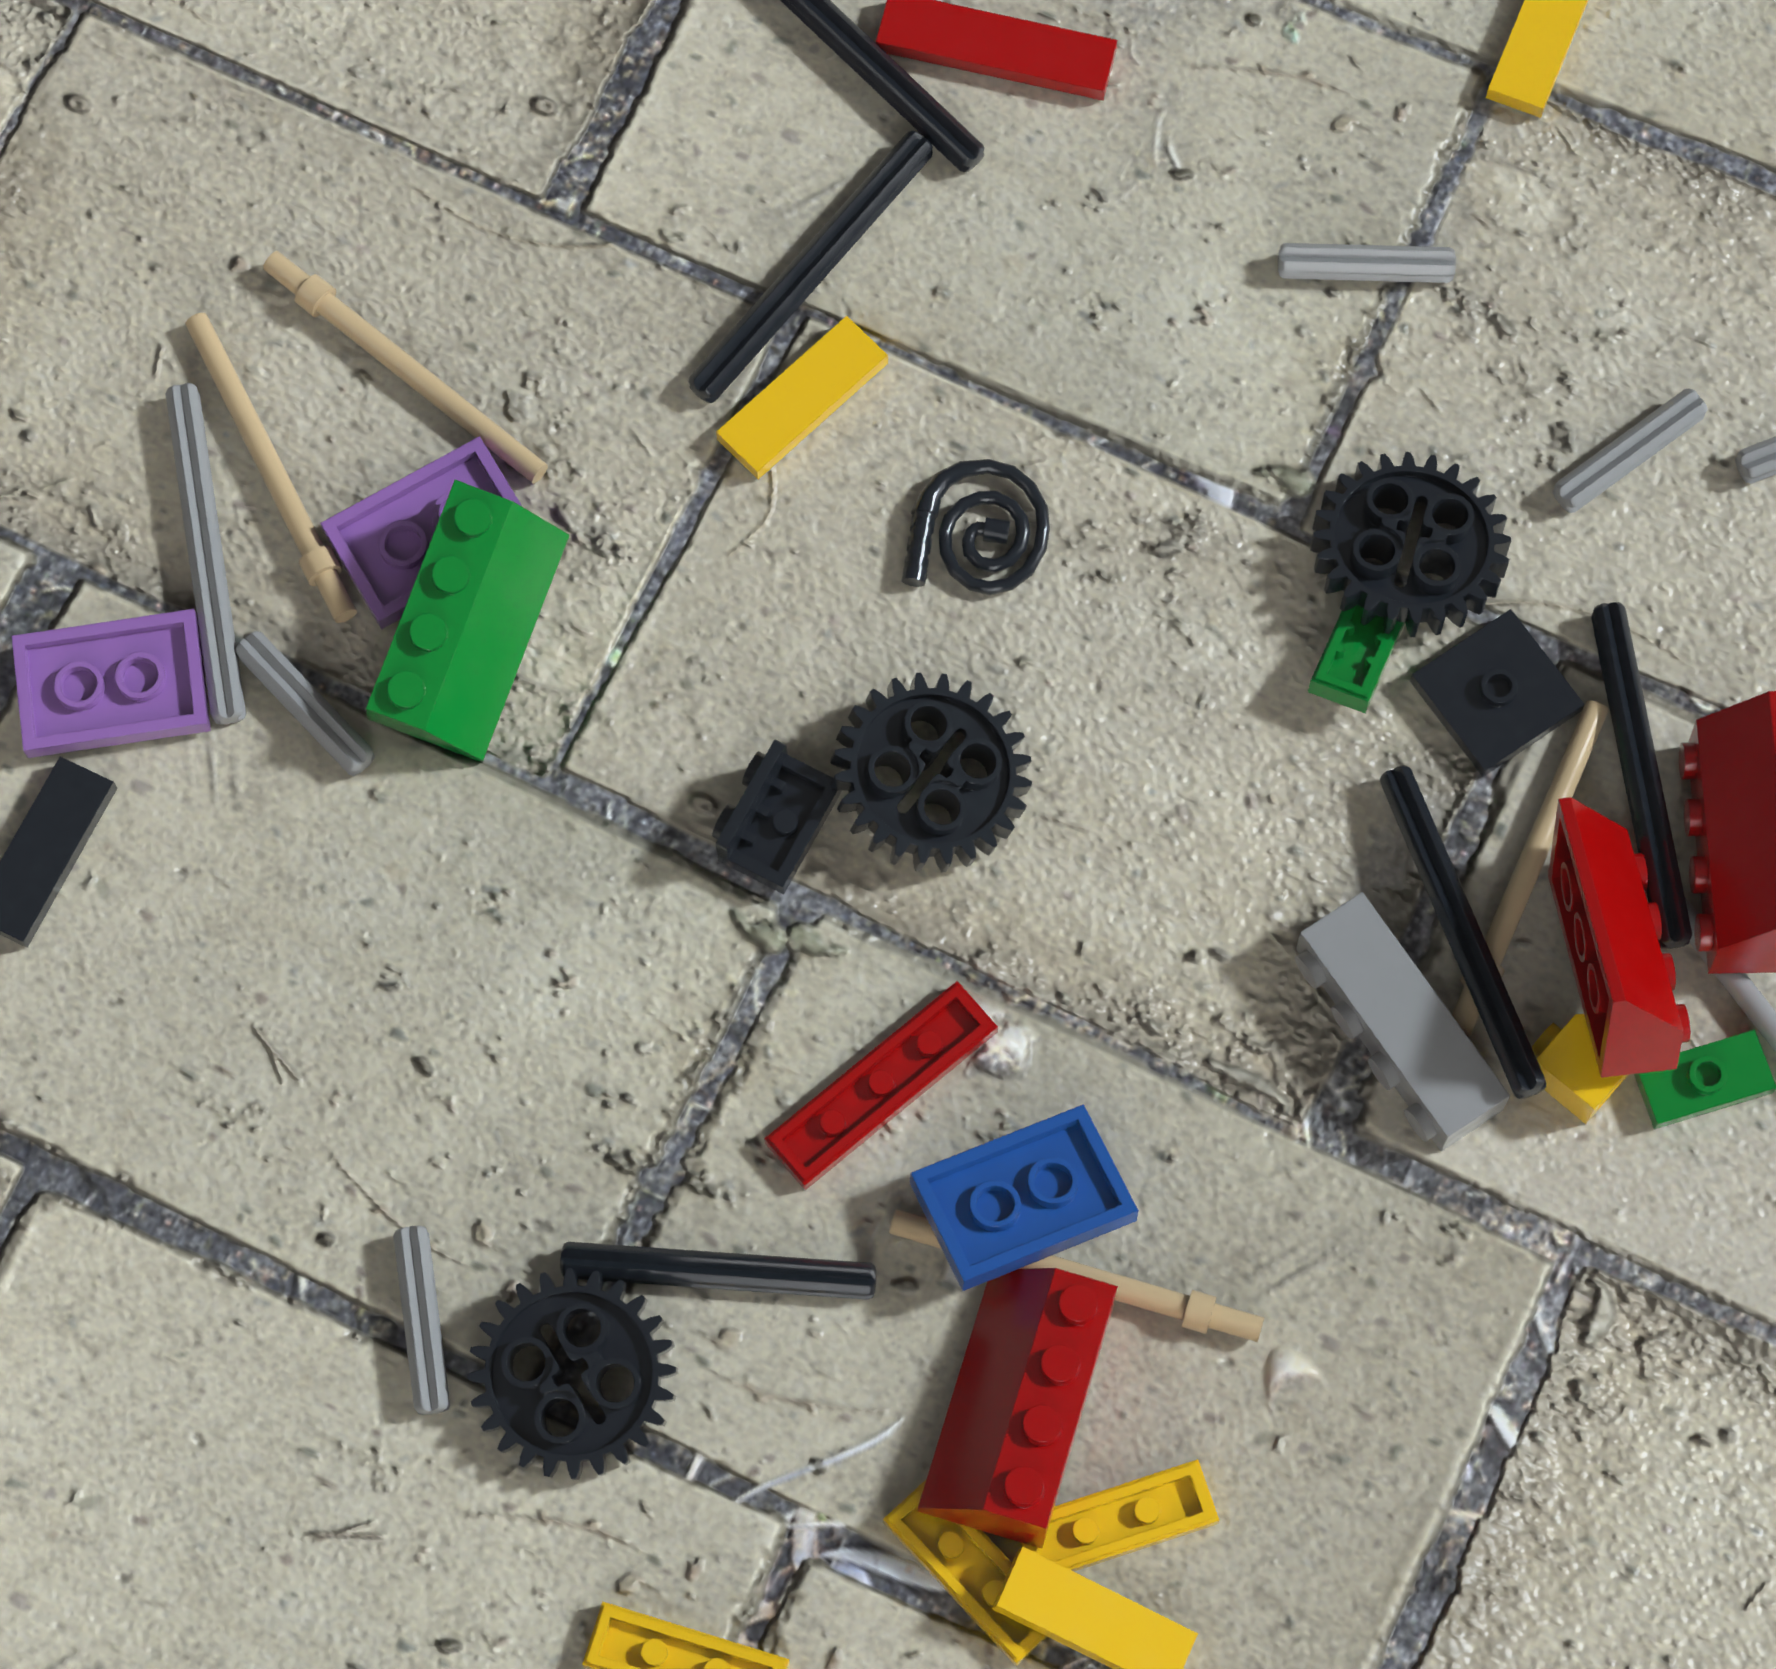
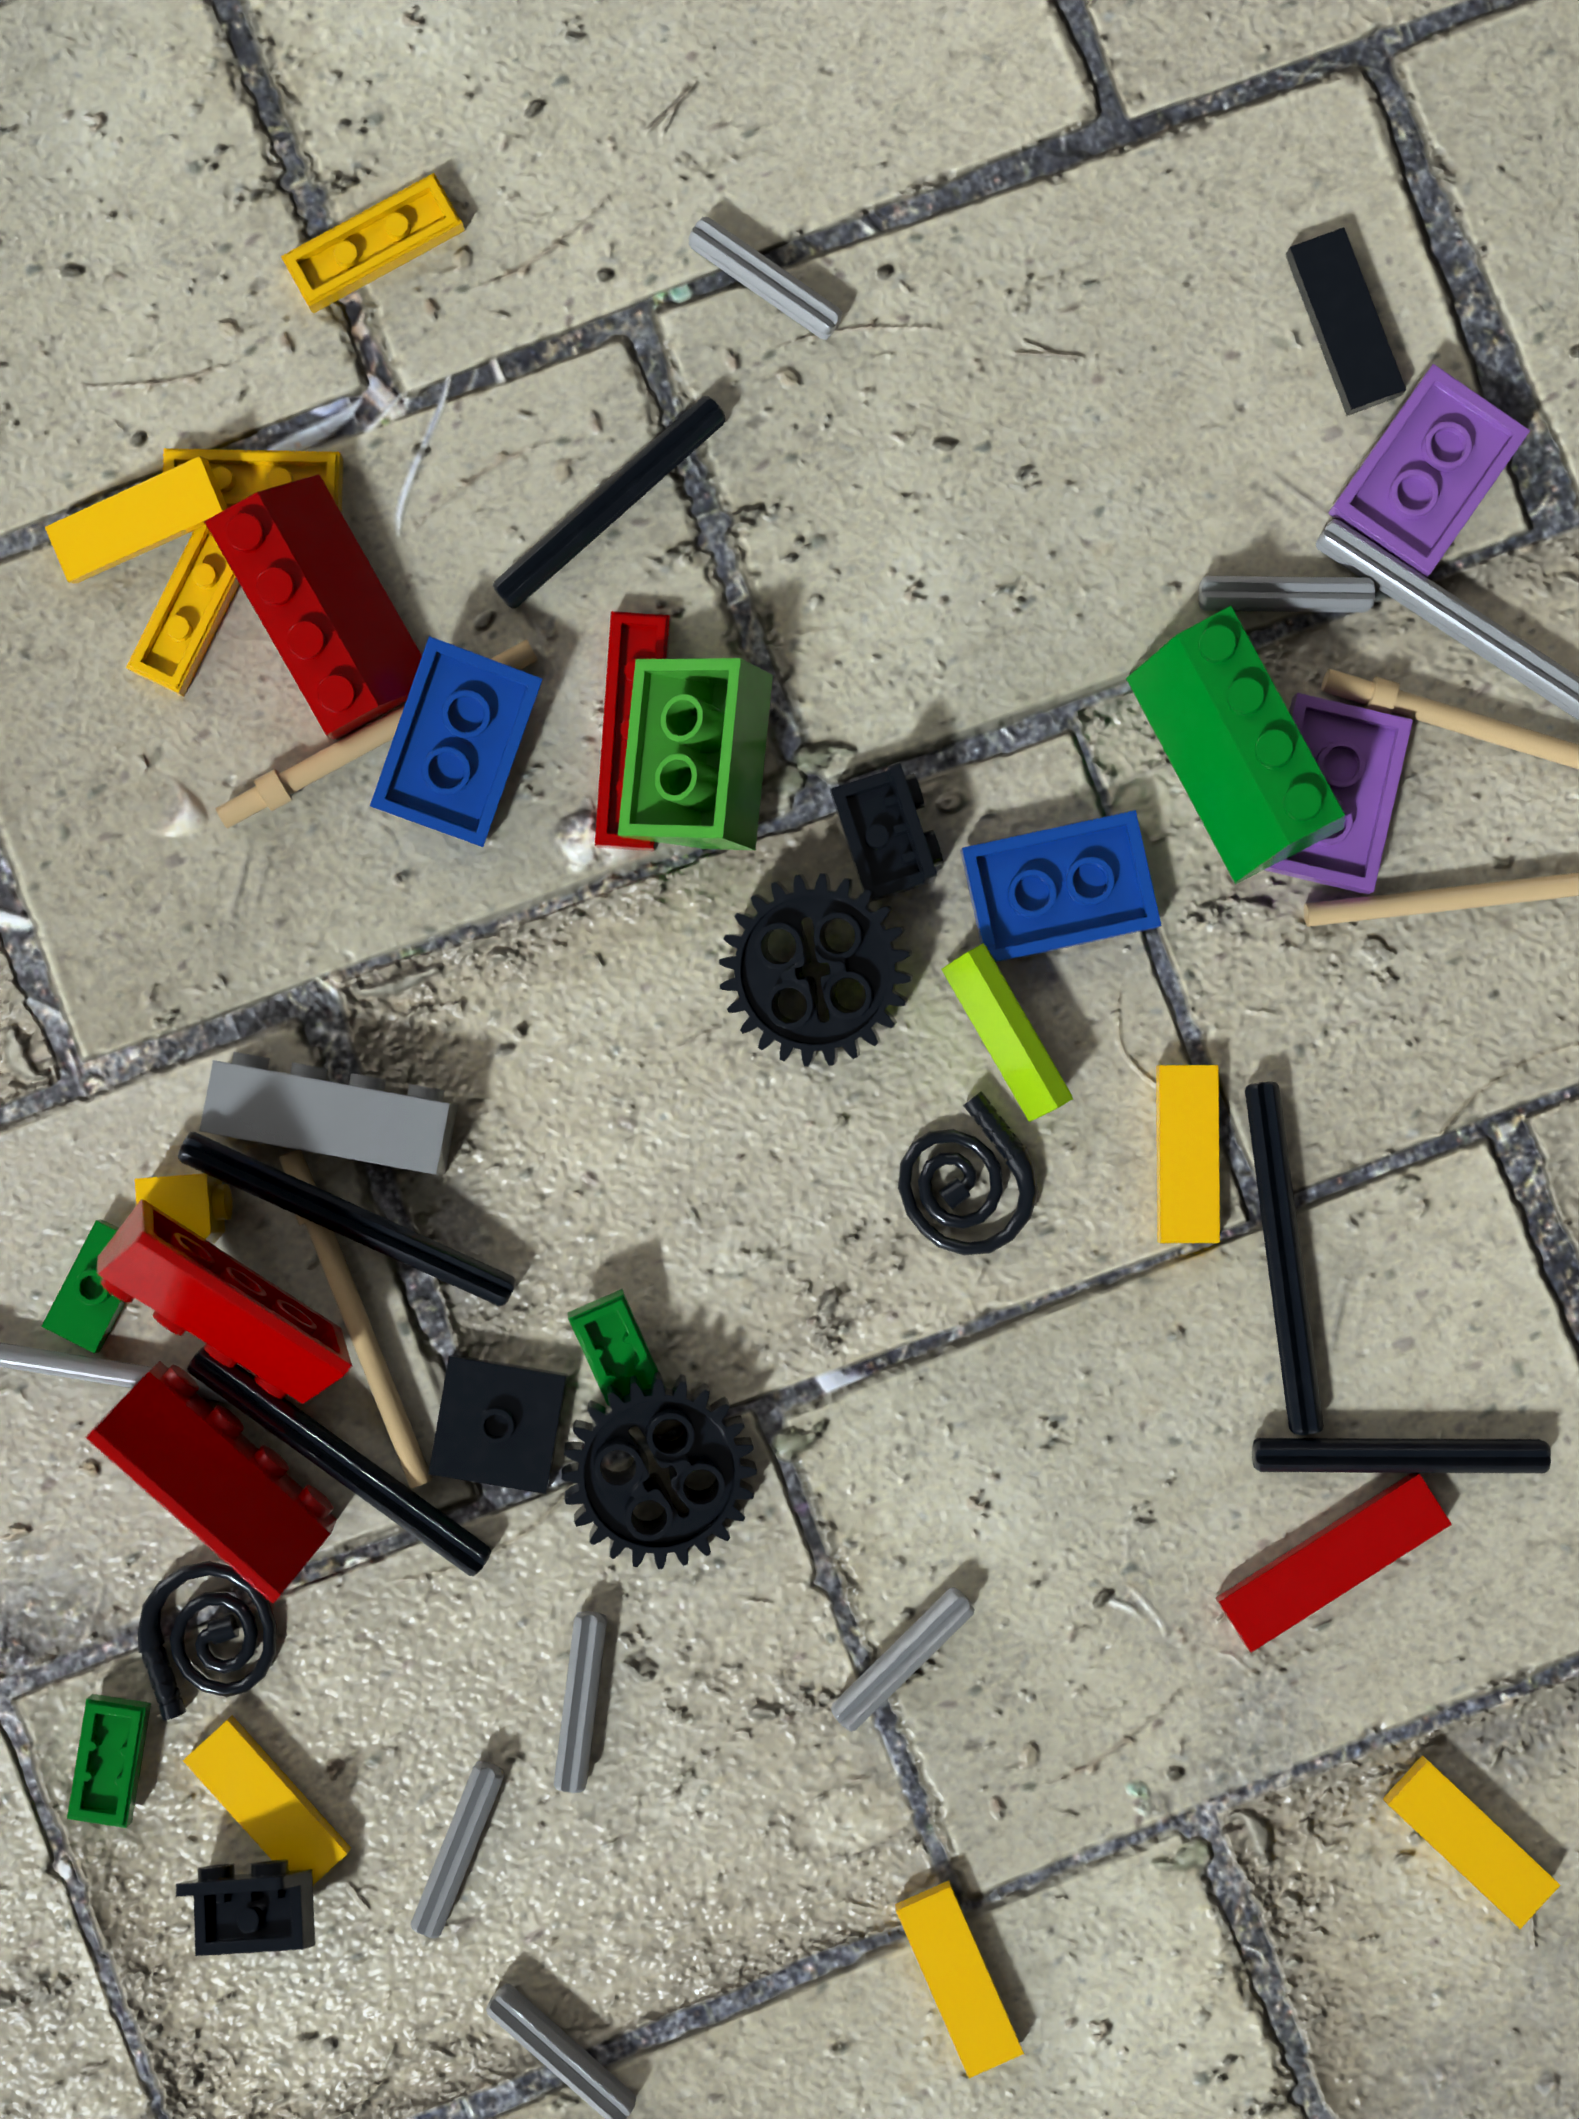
camera: 130 degrees right, 15 degrees up
black gear [467,1268,679,1480] -> none
none -> bright green slope [618,658,773,850]
none -> lime tile [941,943,1073,1122]
none -> blue plate [960,810,1162,963]

